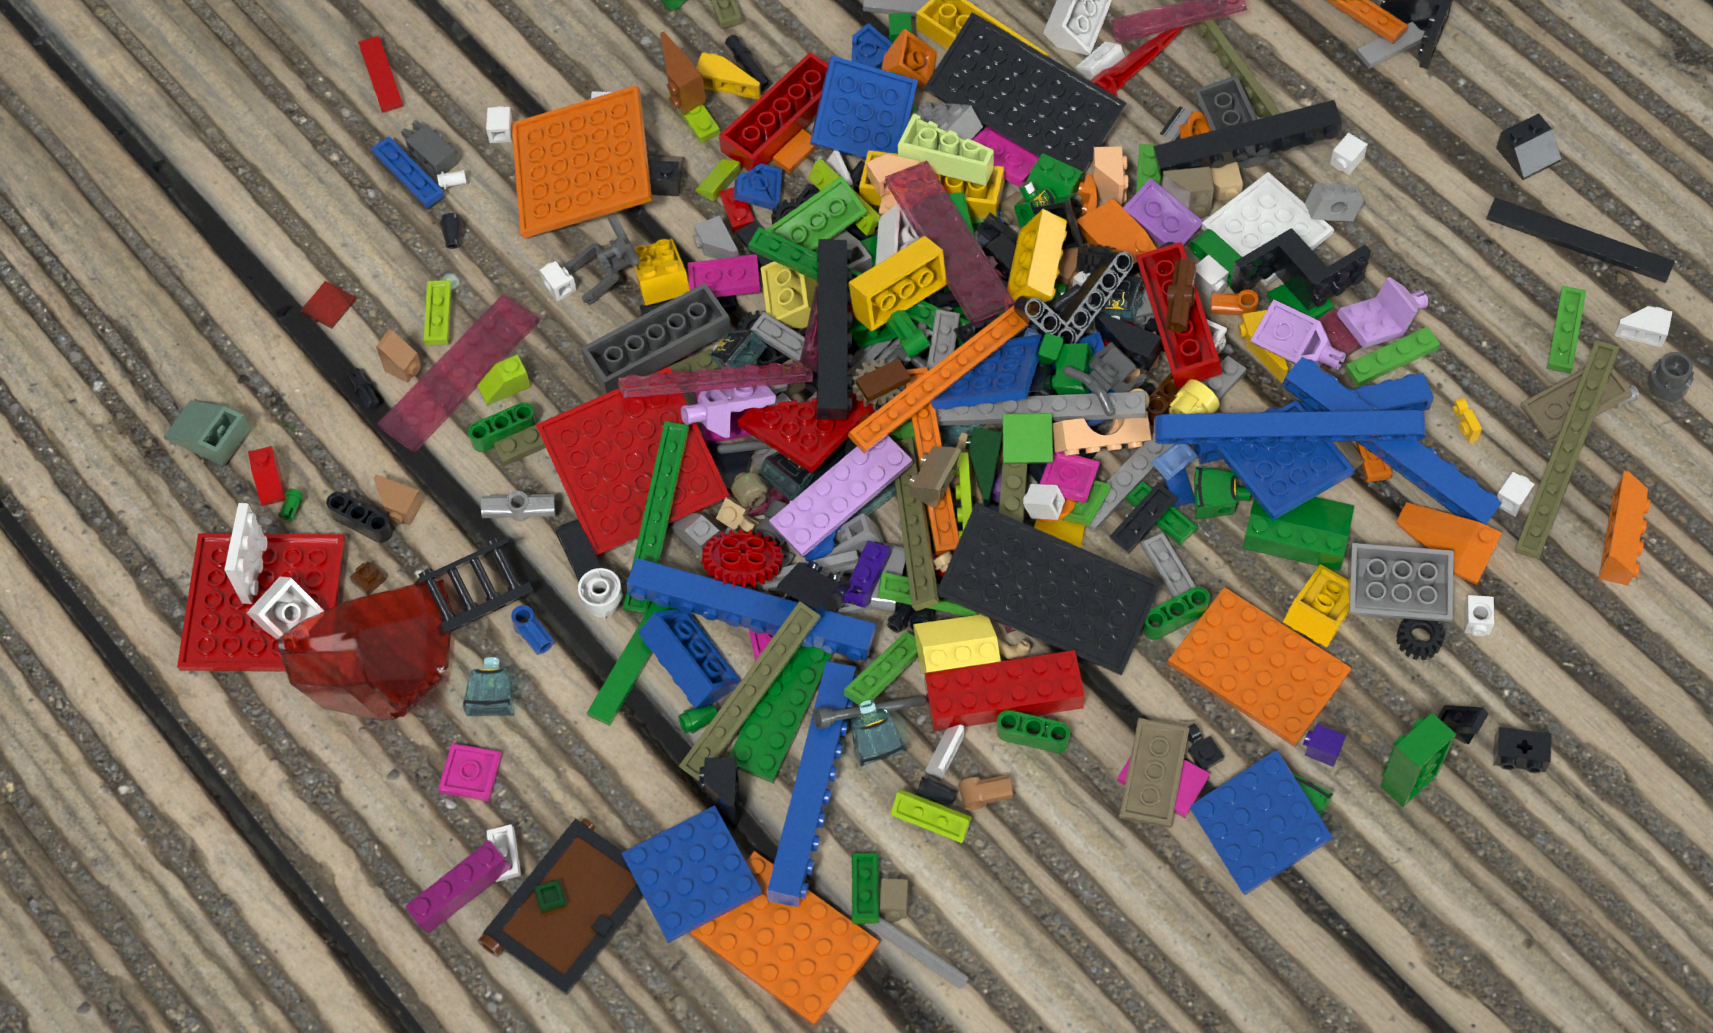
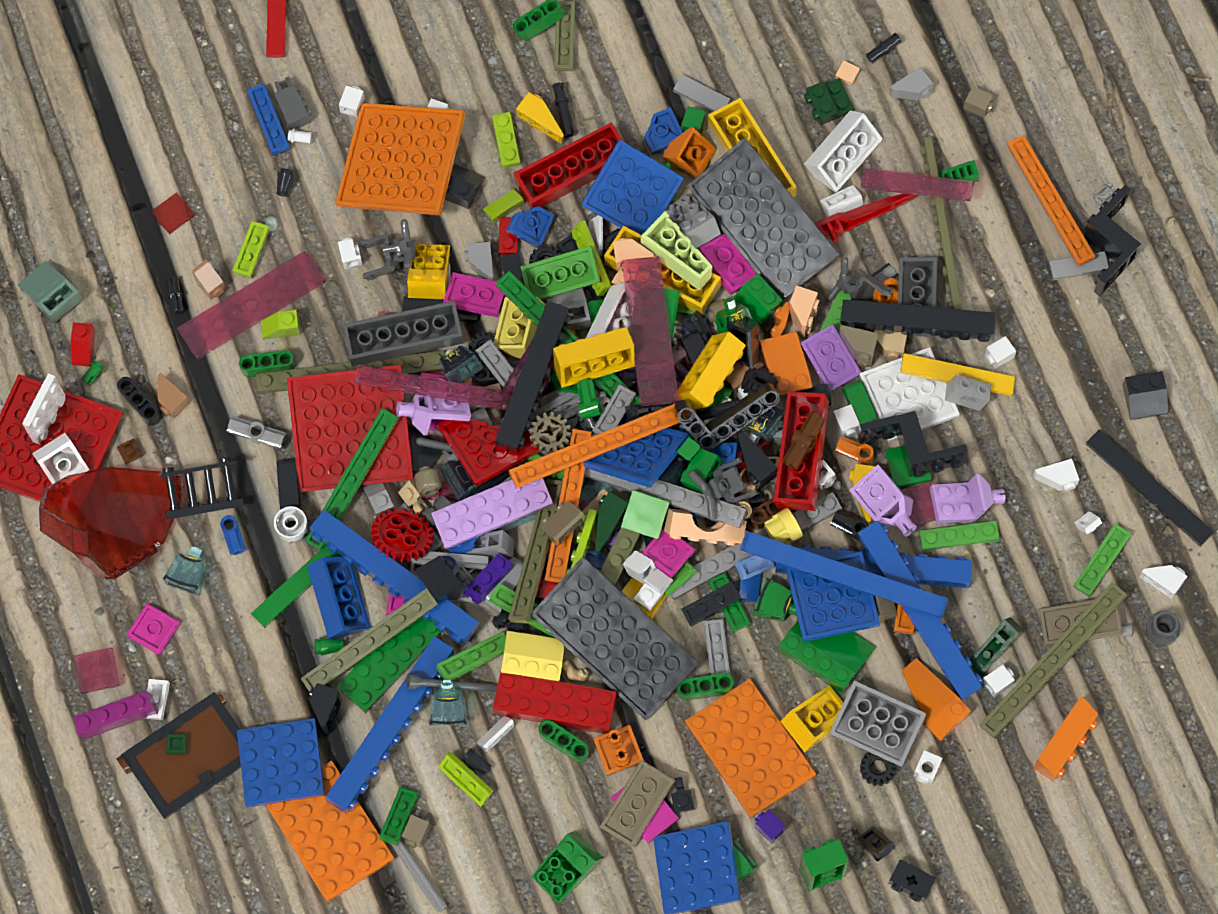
camera: 20 degrees right, 10 degrees up
dark orange slope [660,31,706,115] -> none
orange tile [772,129,818,174] -> none
reddish brown tile [856,358,911,402] -> none
tan plate [933,551,952,573] -> none
medium nougat piece [958,775,1013,811] -> none
yellow plate [1452,397,1482,443] -> none
none -> clear pink plate [74,647,120,694]
none -> green slope [531,830,604,904]
none -> orange plate [593,725,644,776]
none -> white slope [634,569,673,611]
none -> dark grey piece [826,257,893,302]
none -> black piece [830,509,869,541]
none -> yellow tile [900,353,1015,396]
none -> dark green slope [970,617,1024,676]
none -> white slope [1033,459,1079,491]
none -> white plate [1074,512,1102,535]

